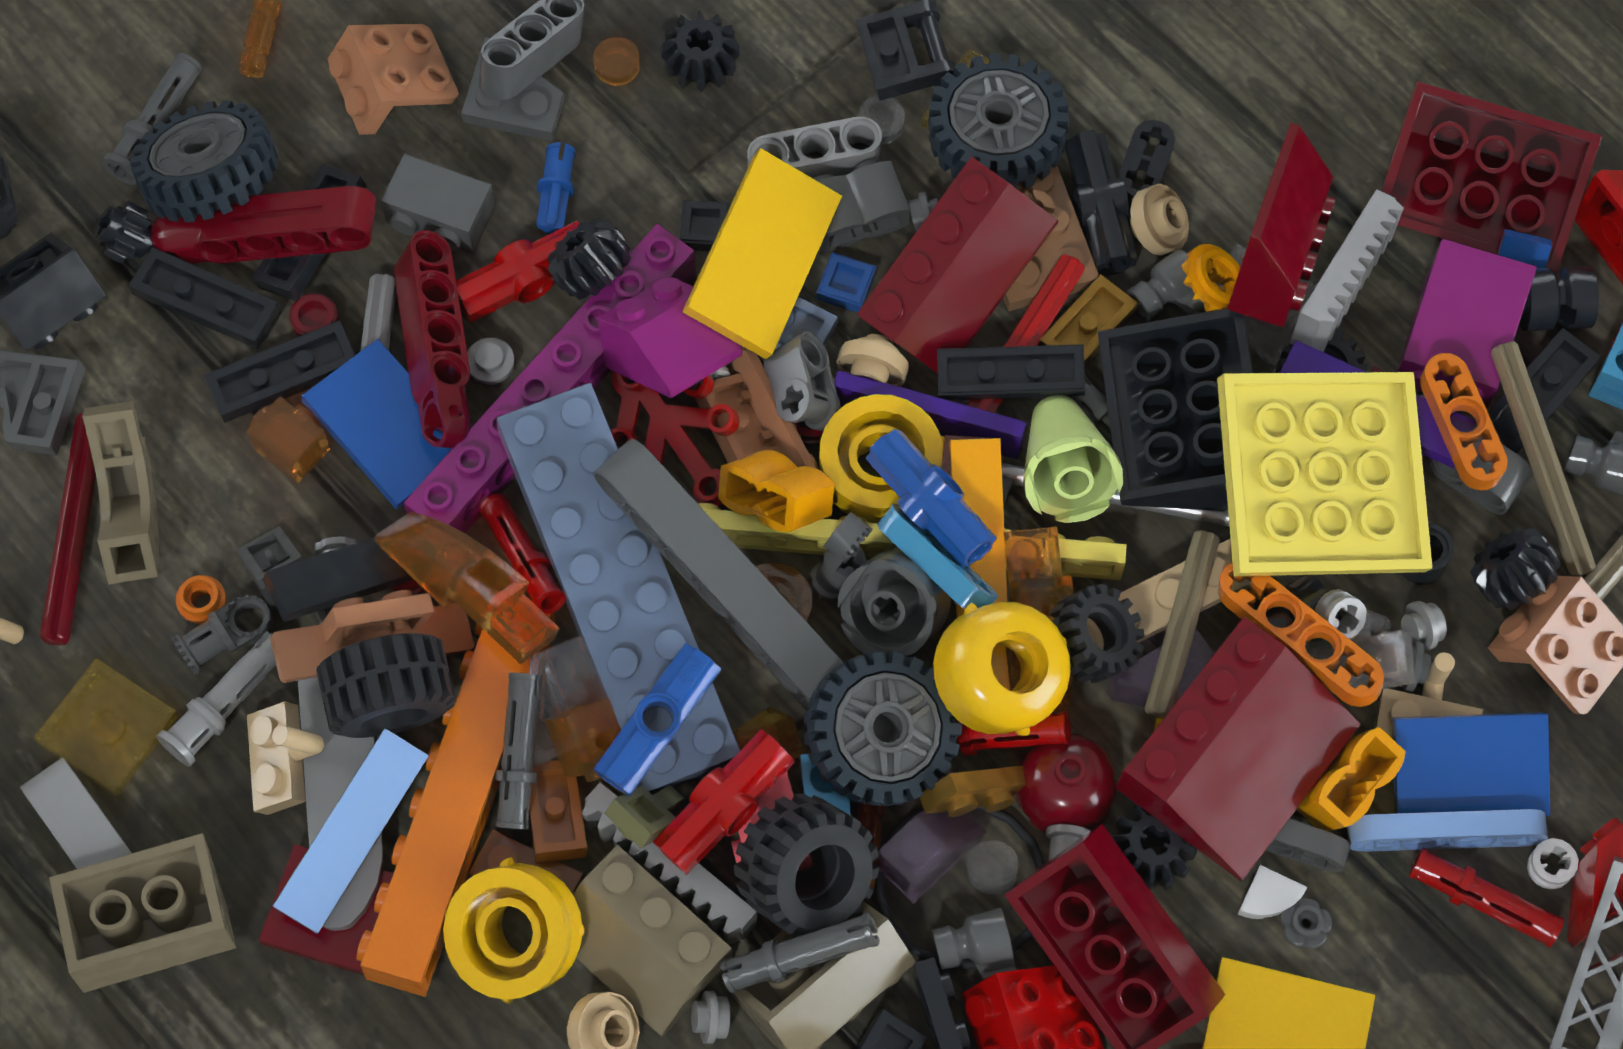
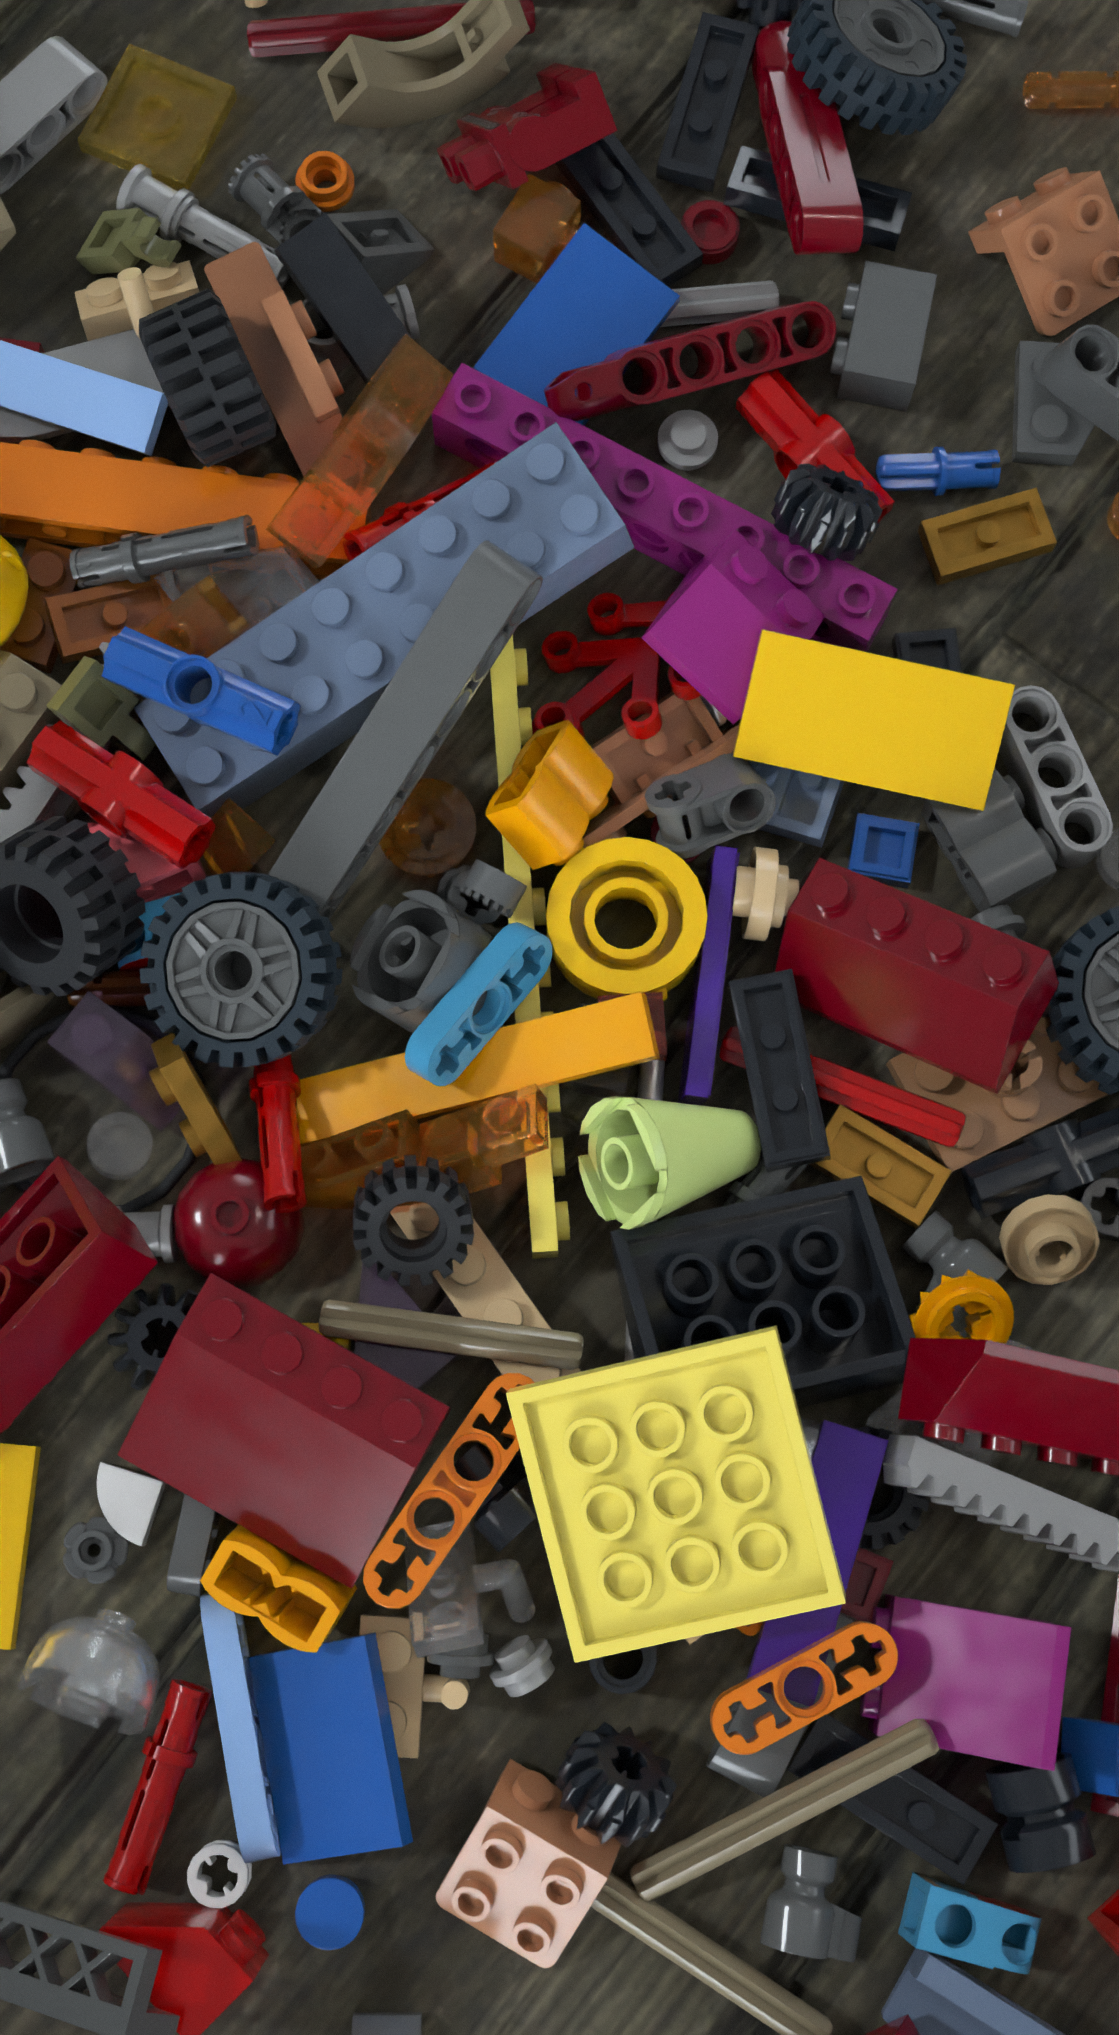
camera: 80 degrees right, 10 degrees up
blue piece [866,429,997,568] -> none
yellow piece [933,602,1071,736] -> none
light grey bush [1315,589,1367,639] -> none
none -> clear cylinder [16,1609,160,1735]
none -> olive plate [76,208,182,274]
none -> blue tile [295,1874,365,1950]
none -> dark red hips [437,63,618,191]
none -> pearl gold plate [918,487,1057,586]

